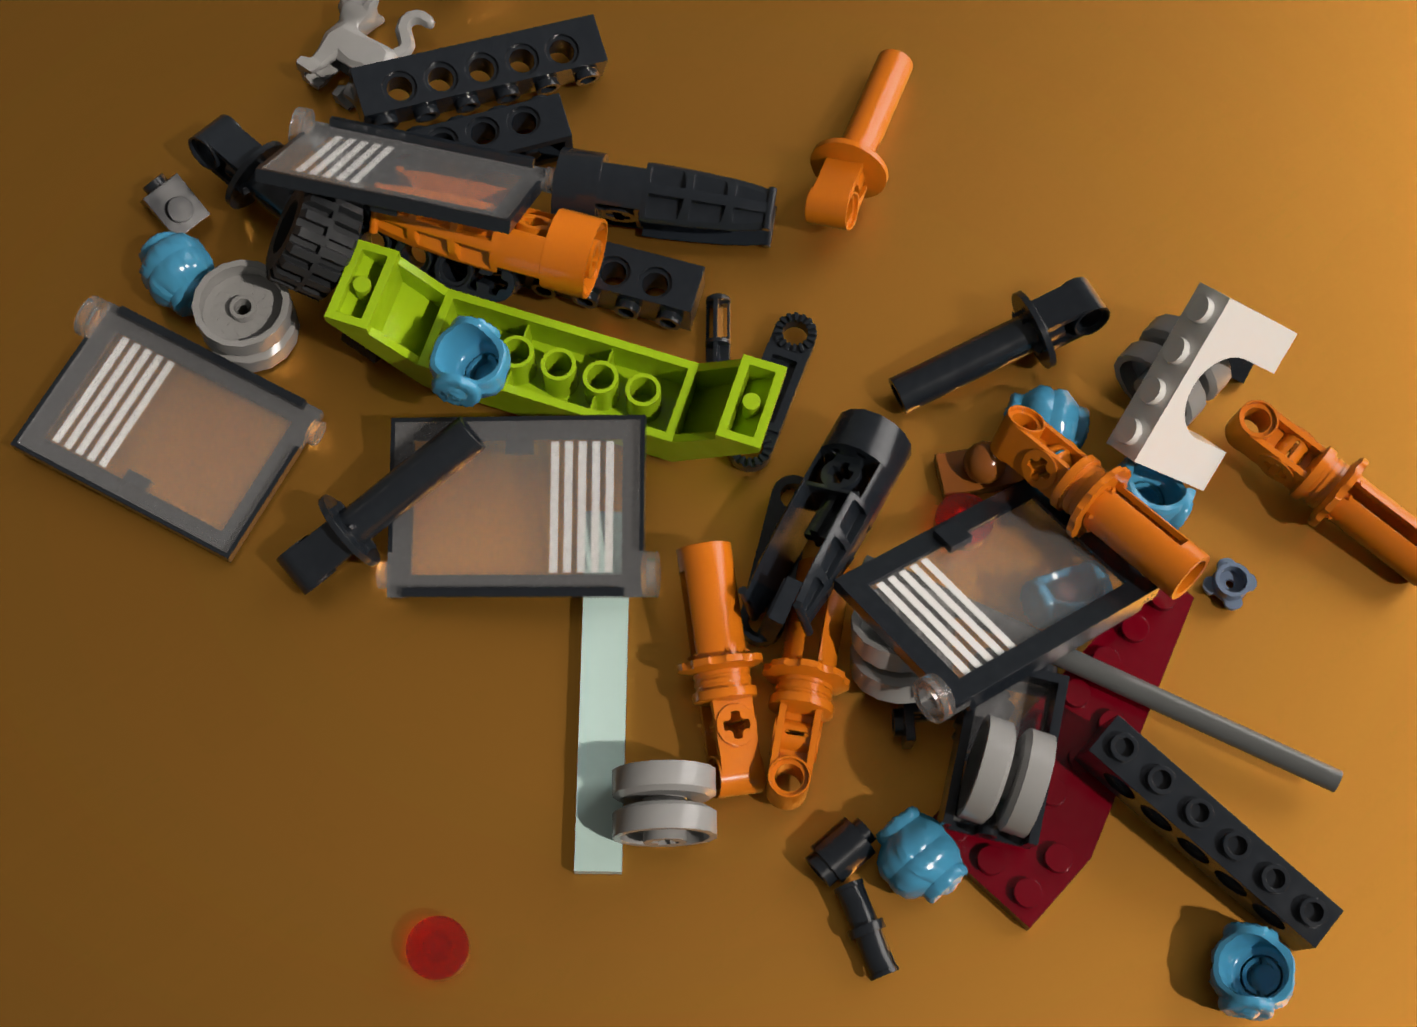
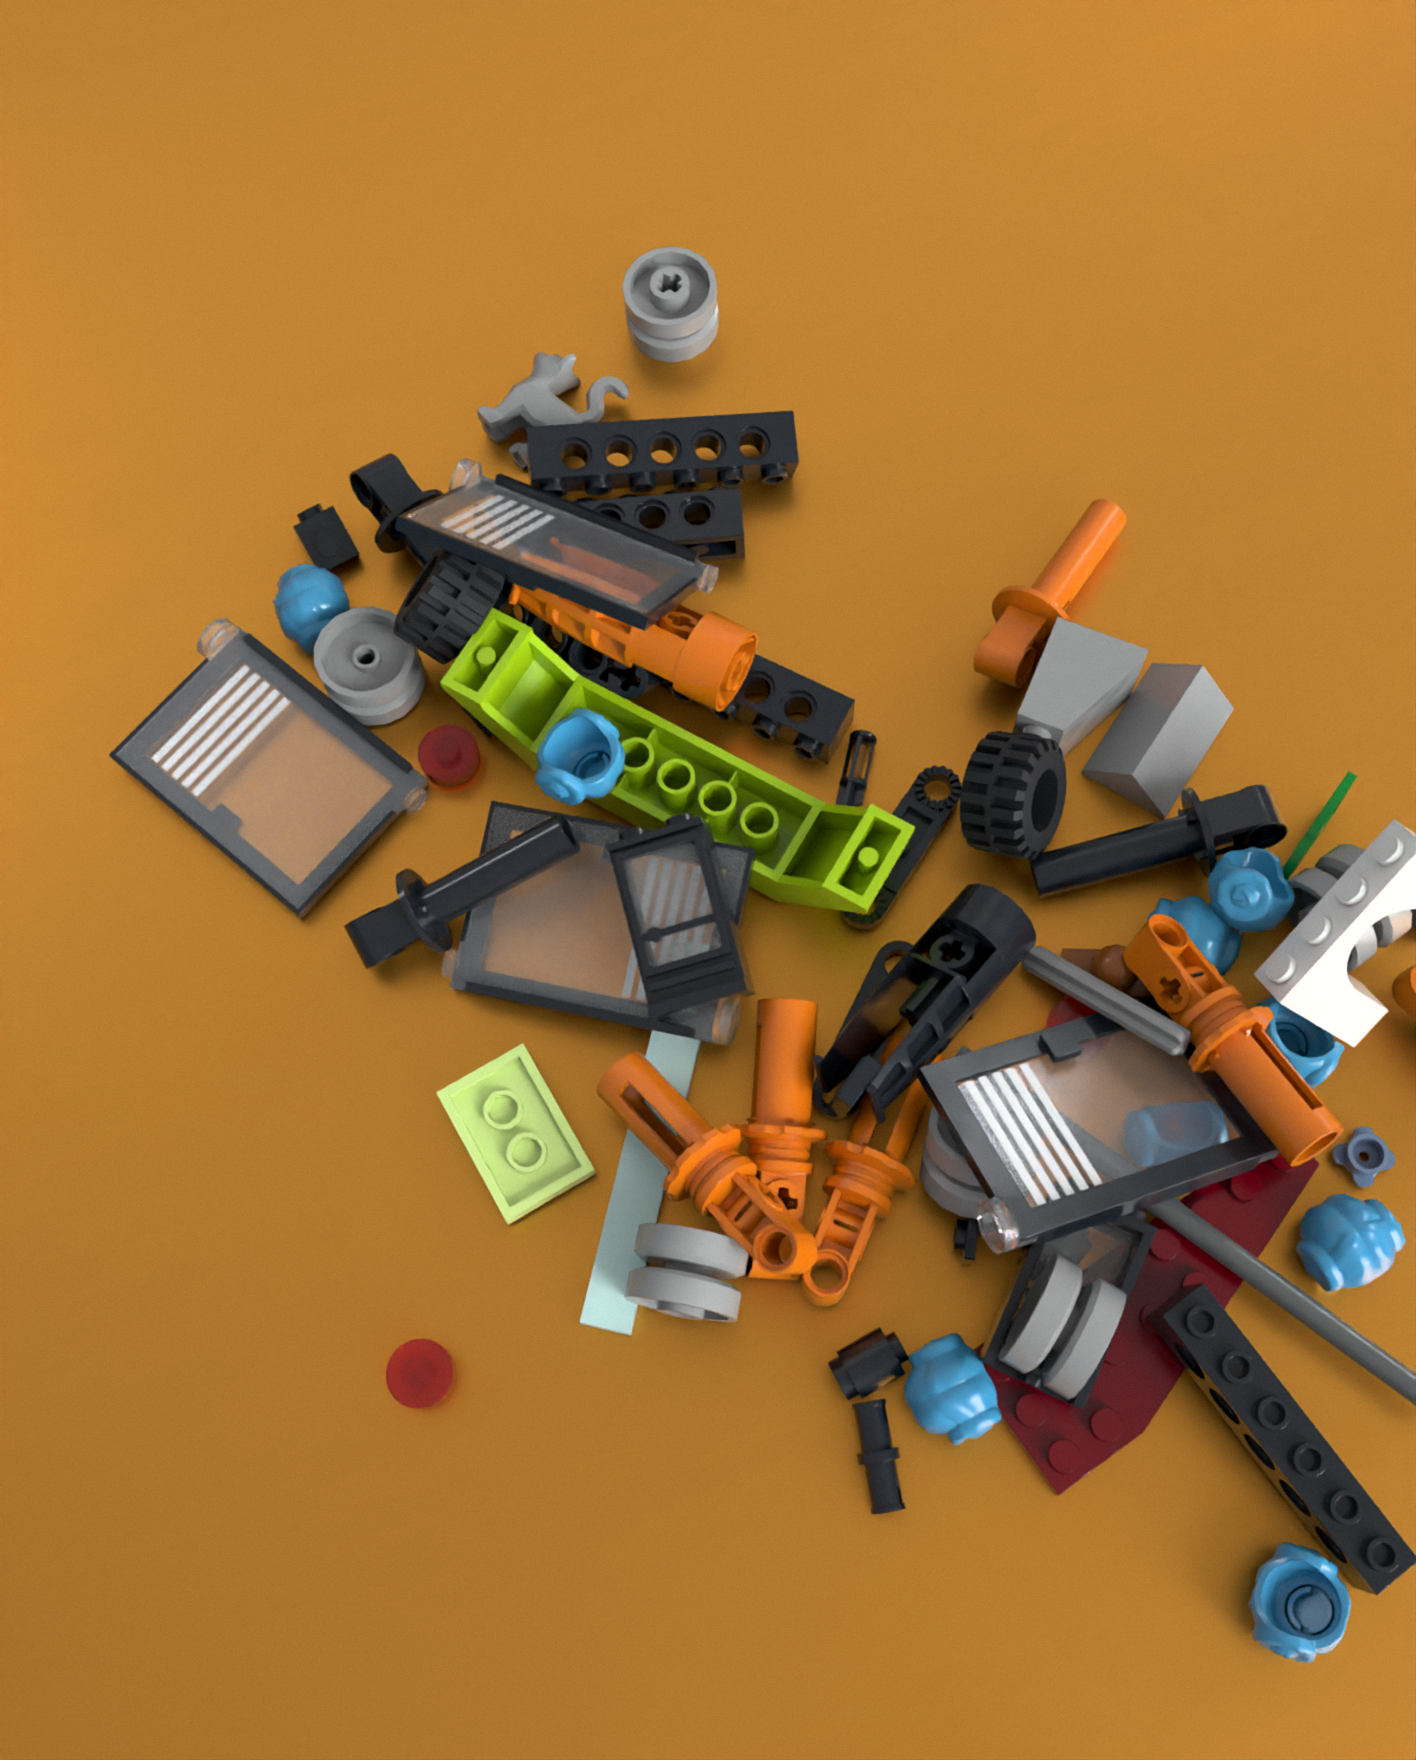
camera: 20 degrees right, 0 degrees up
black piece [551,147,777,248] -> none
none -> clear red wheel [418,725,480,787]
none -> yellowish green plate [436,1043,596,1224]
none -> orange piece [597,1052,817,1275]
none -> black door [606,813,756,1022]
none -> black tyre [960,731,1066,860]
none -> light grey slope [1012,617,1149,757]
none -> light grey axle [1022,946,1192,1055]
none -> light grey slope [1081,663,1234,820]
none -> dark azure hair [1208,847,1295,933]
none -> green window [1283,771,1357,881]
none -> dark azure hair [1296,1194,1406,1292]

